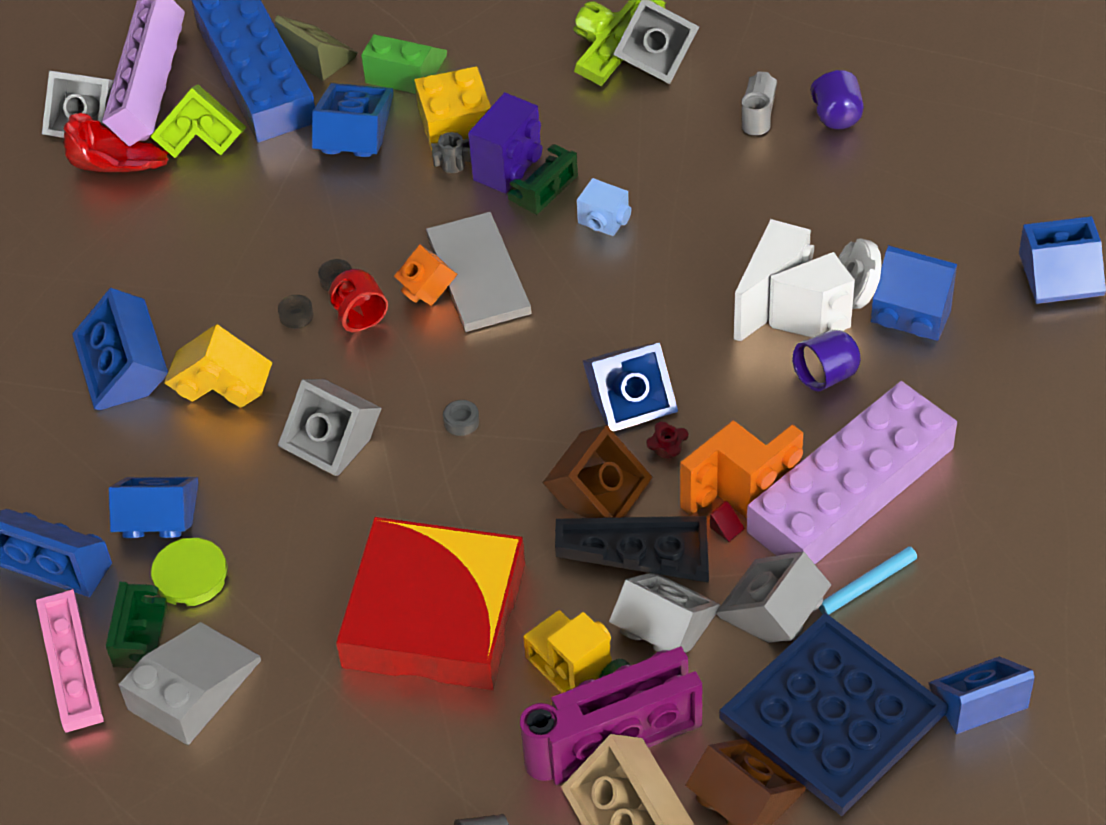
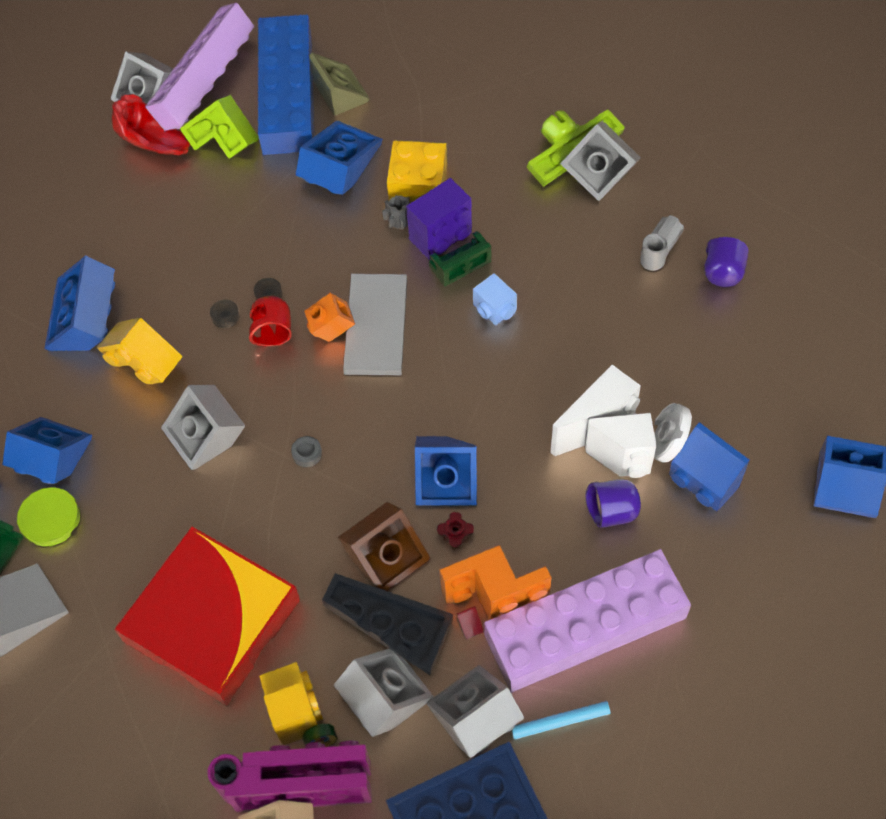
camera: 20 degrees right, 10 degrees up
bright green slope [361,34,447,94] -> none

